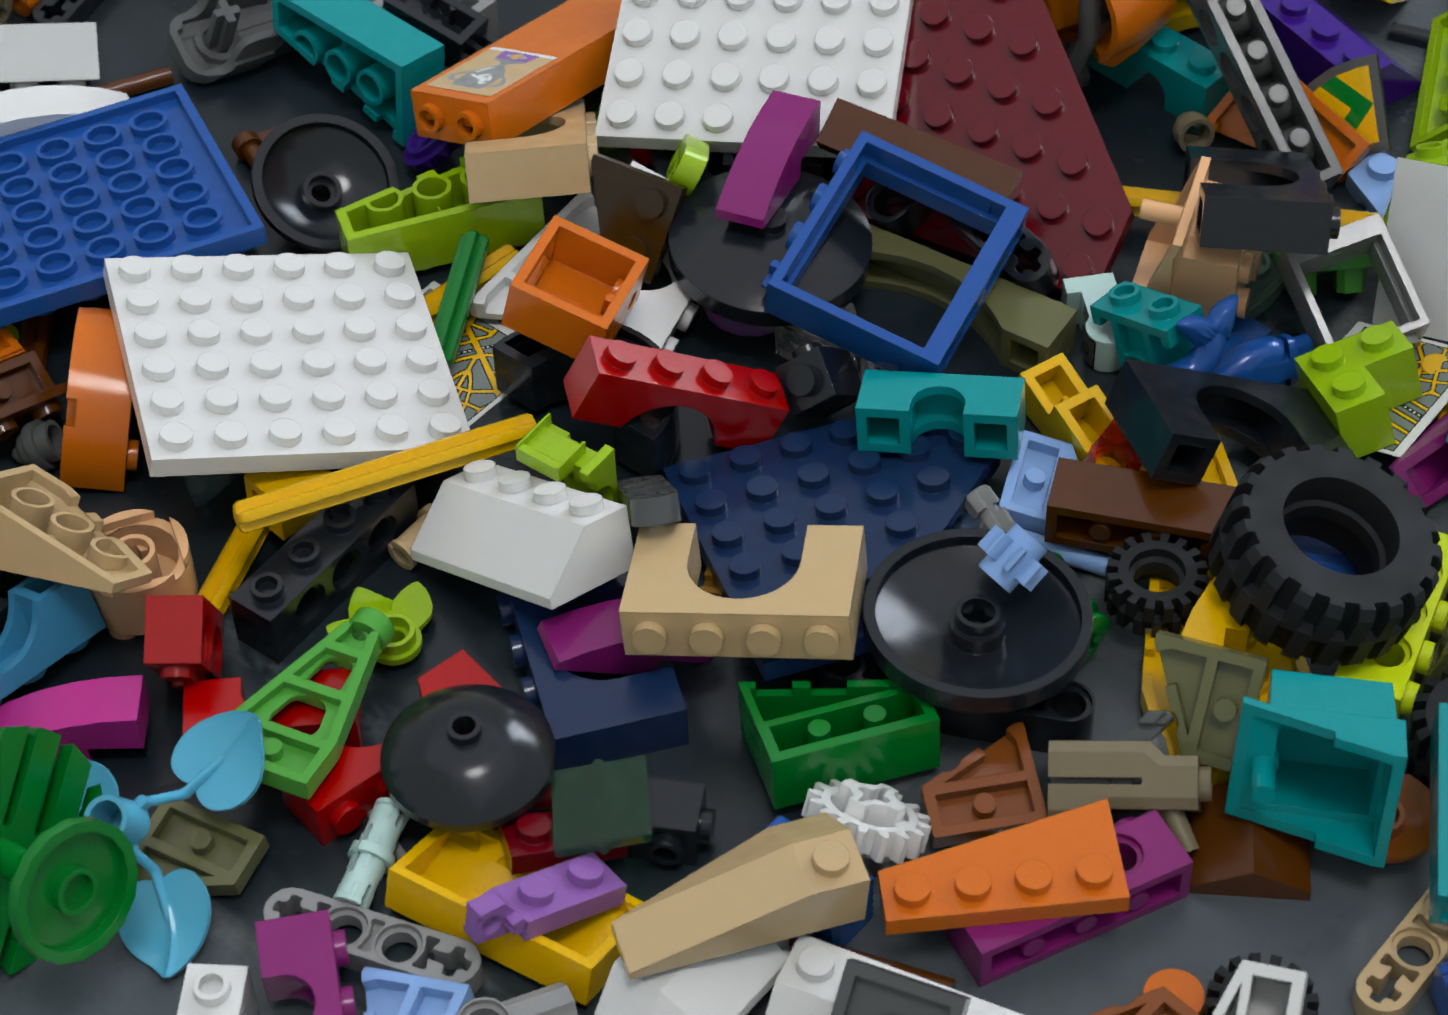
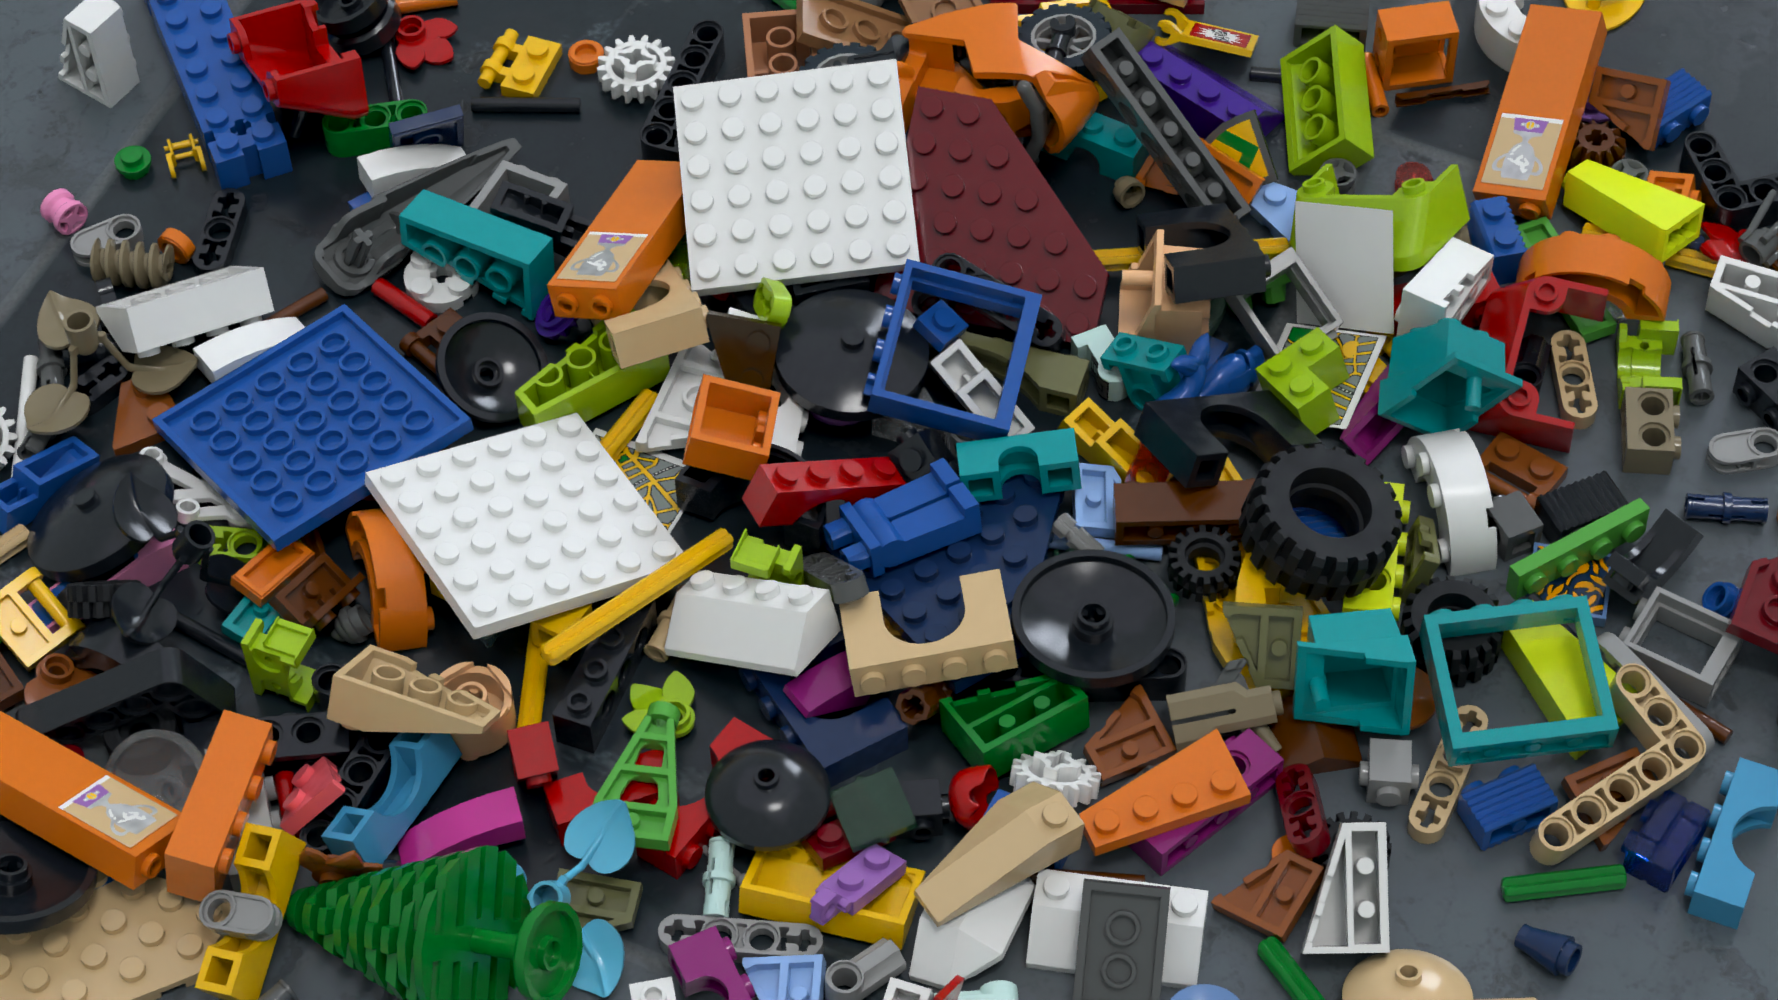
camera: 15 degrees left, 5 degrees up
green axle [434,230,490,366] -> none
magenta slope [715,90,821,229] -> none
reddish brown tile [816,98,1023,200] -> none
light blue gear [977,523,1049,593] -> none
none -> red piece [371,277,438,328]
none -> white plate [404,251,480,313]
none -> blue hips [823,458,982,578]
none -> reddish brown piece [895,681,961,725]
none -> blue plate [912,299,969,353]
none -> white slope [929,338,1035,436]
none -> red hair [948,764,999,830]
none -> dark red beam [1275,763,1331,859]
none -> light grey brick [1359,738,1419,807]

